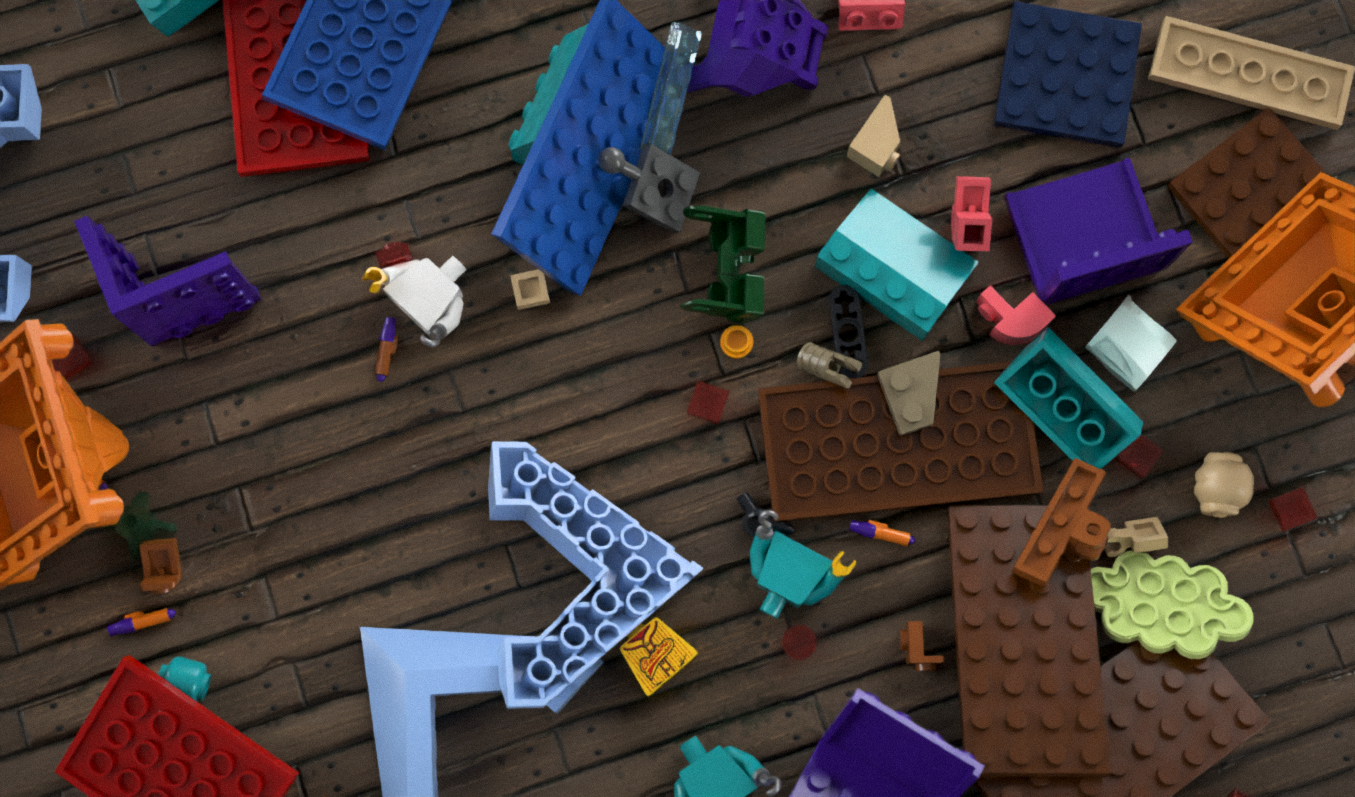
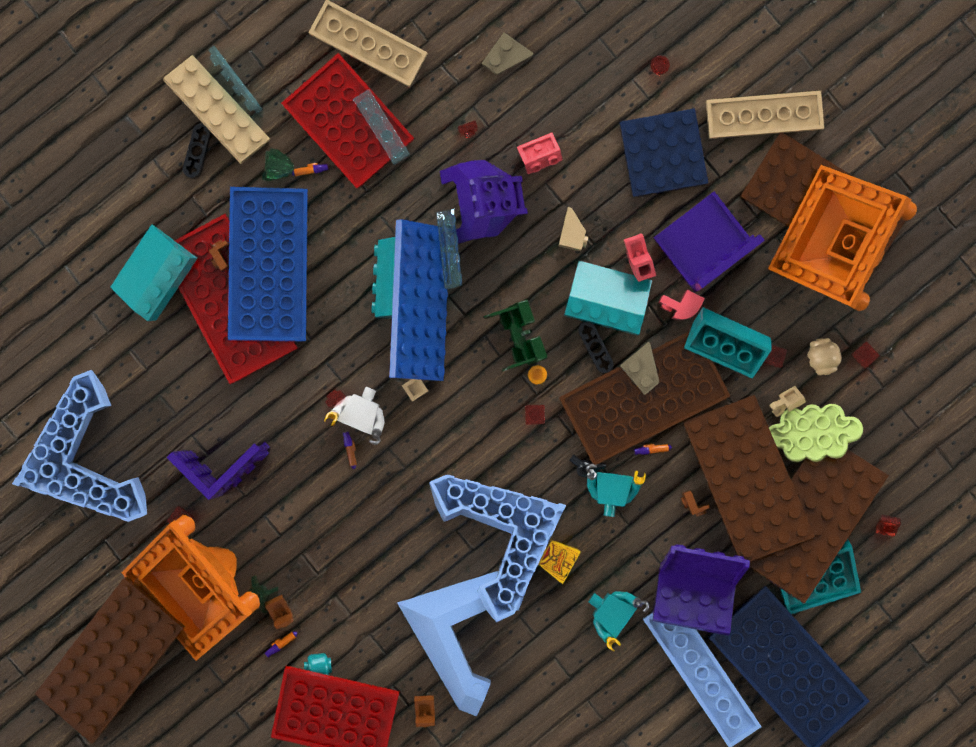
camera: 20 degrees left, 10 degrees up
dark grey plate [598,144,700,233] -> none
clear red plate [782,625,817,660] -> none
dark tan hinge [797,342,862,389] -> none
dark orange plate [1013,458,1111,588] -> none
light aqua slope [1085,295,1177,392] -> none

